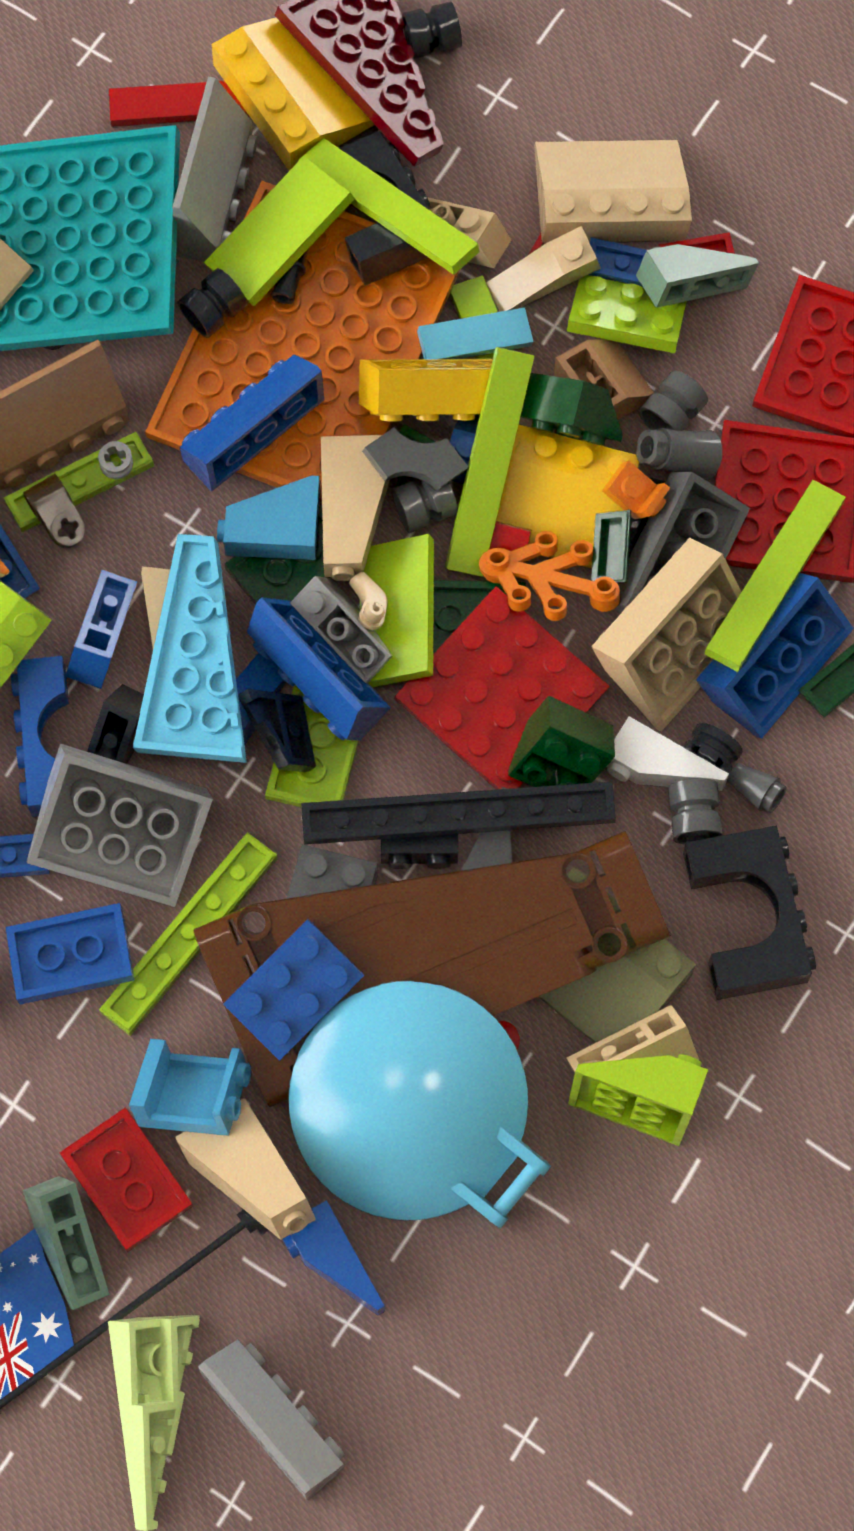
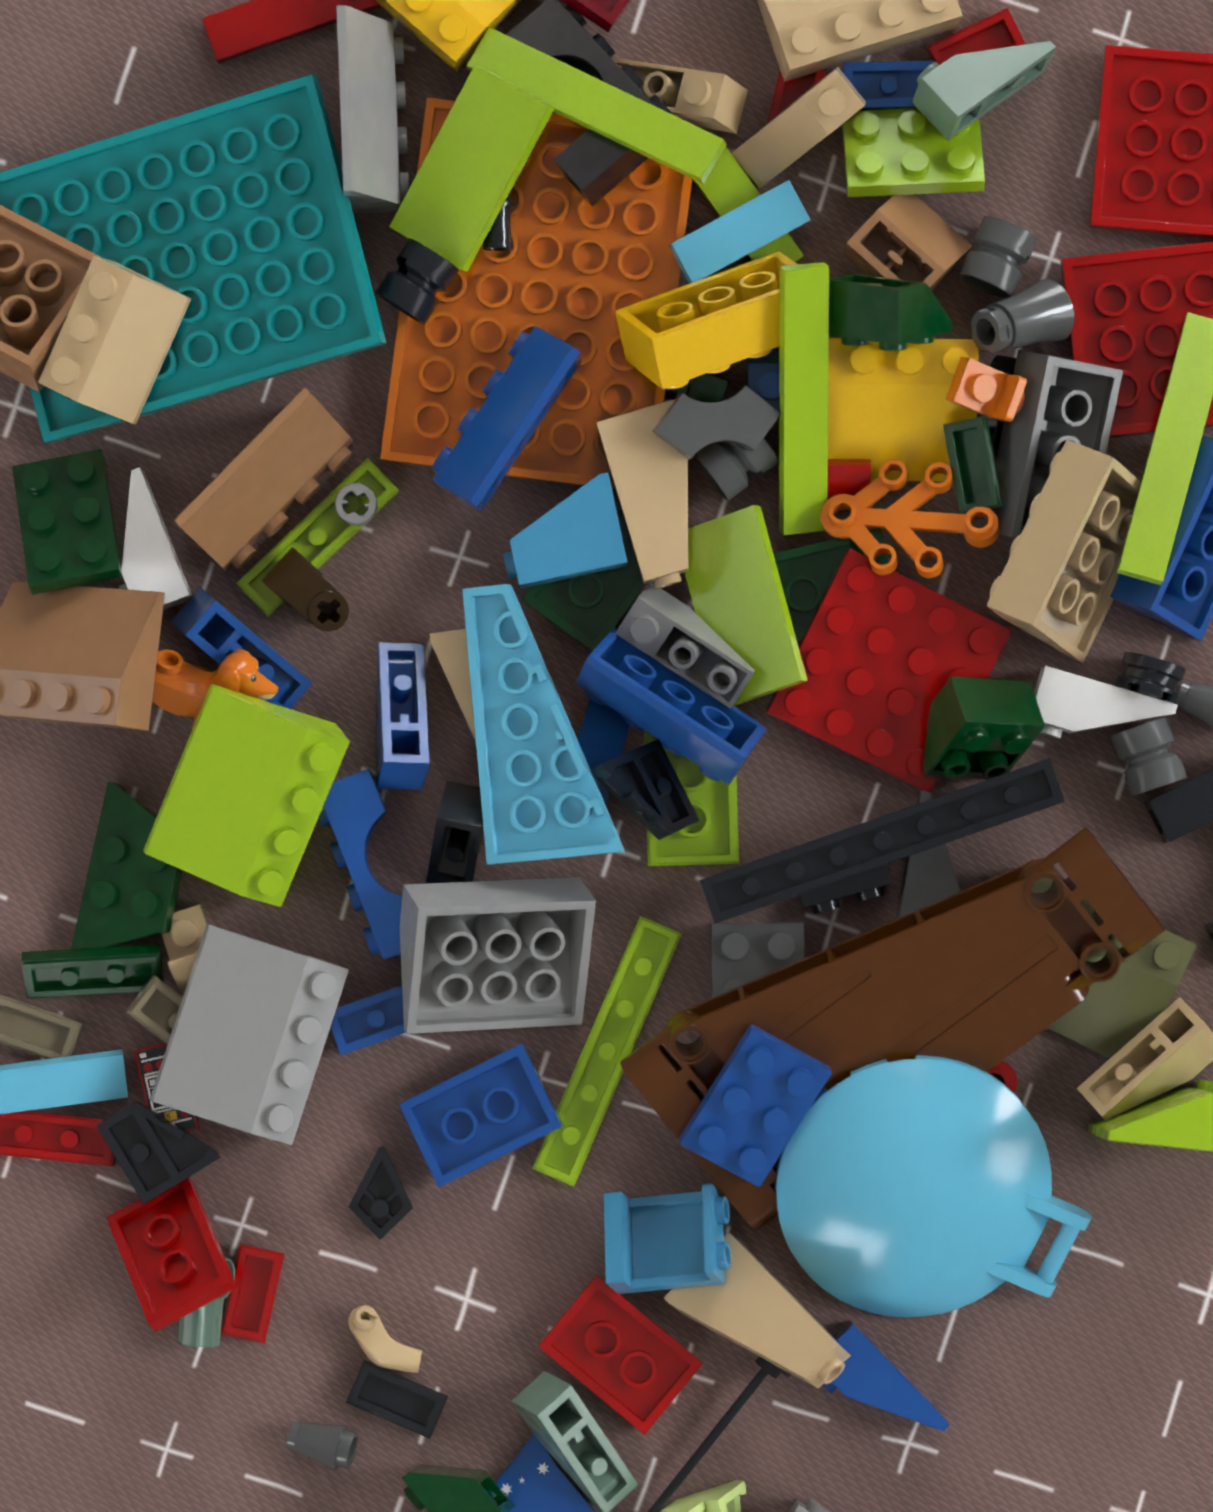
camera: 10 degrees left, 15 degrees up
tan arm [349,572,388,630] -> none

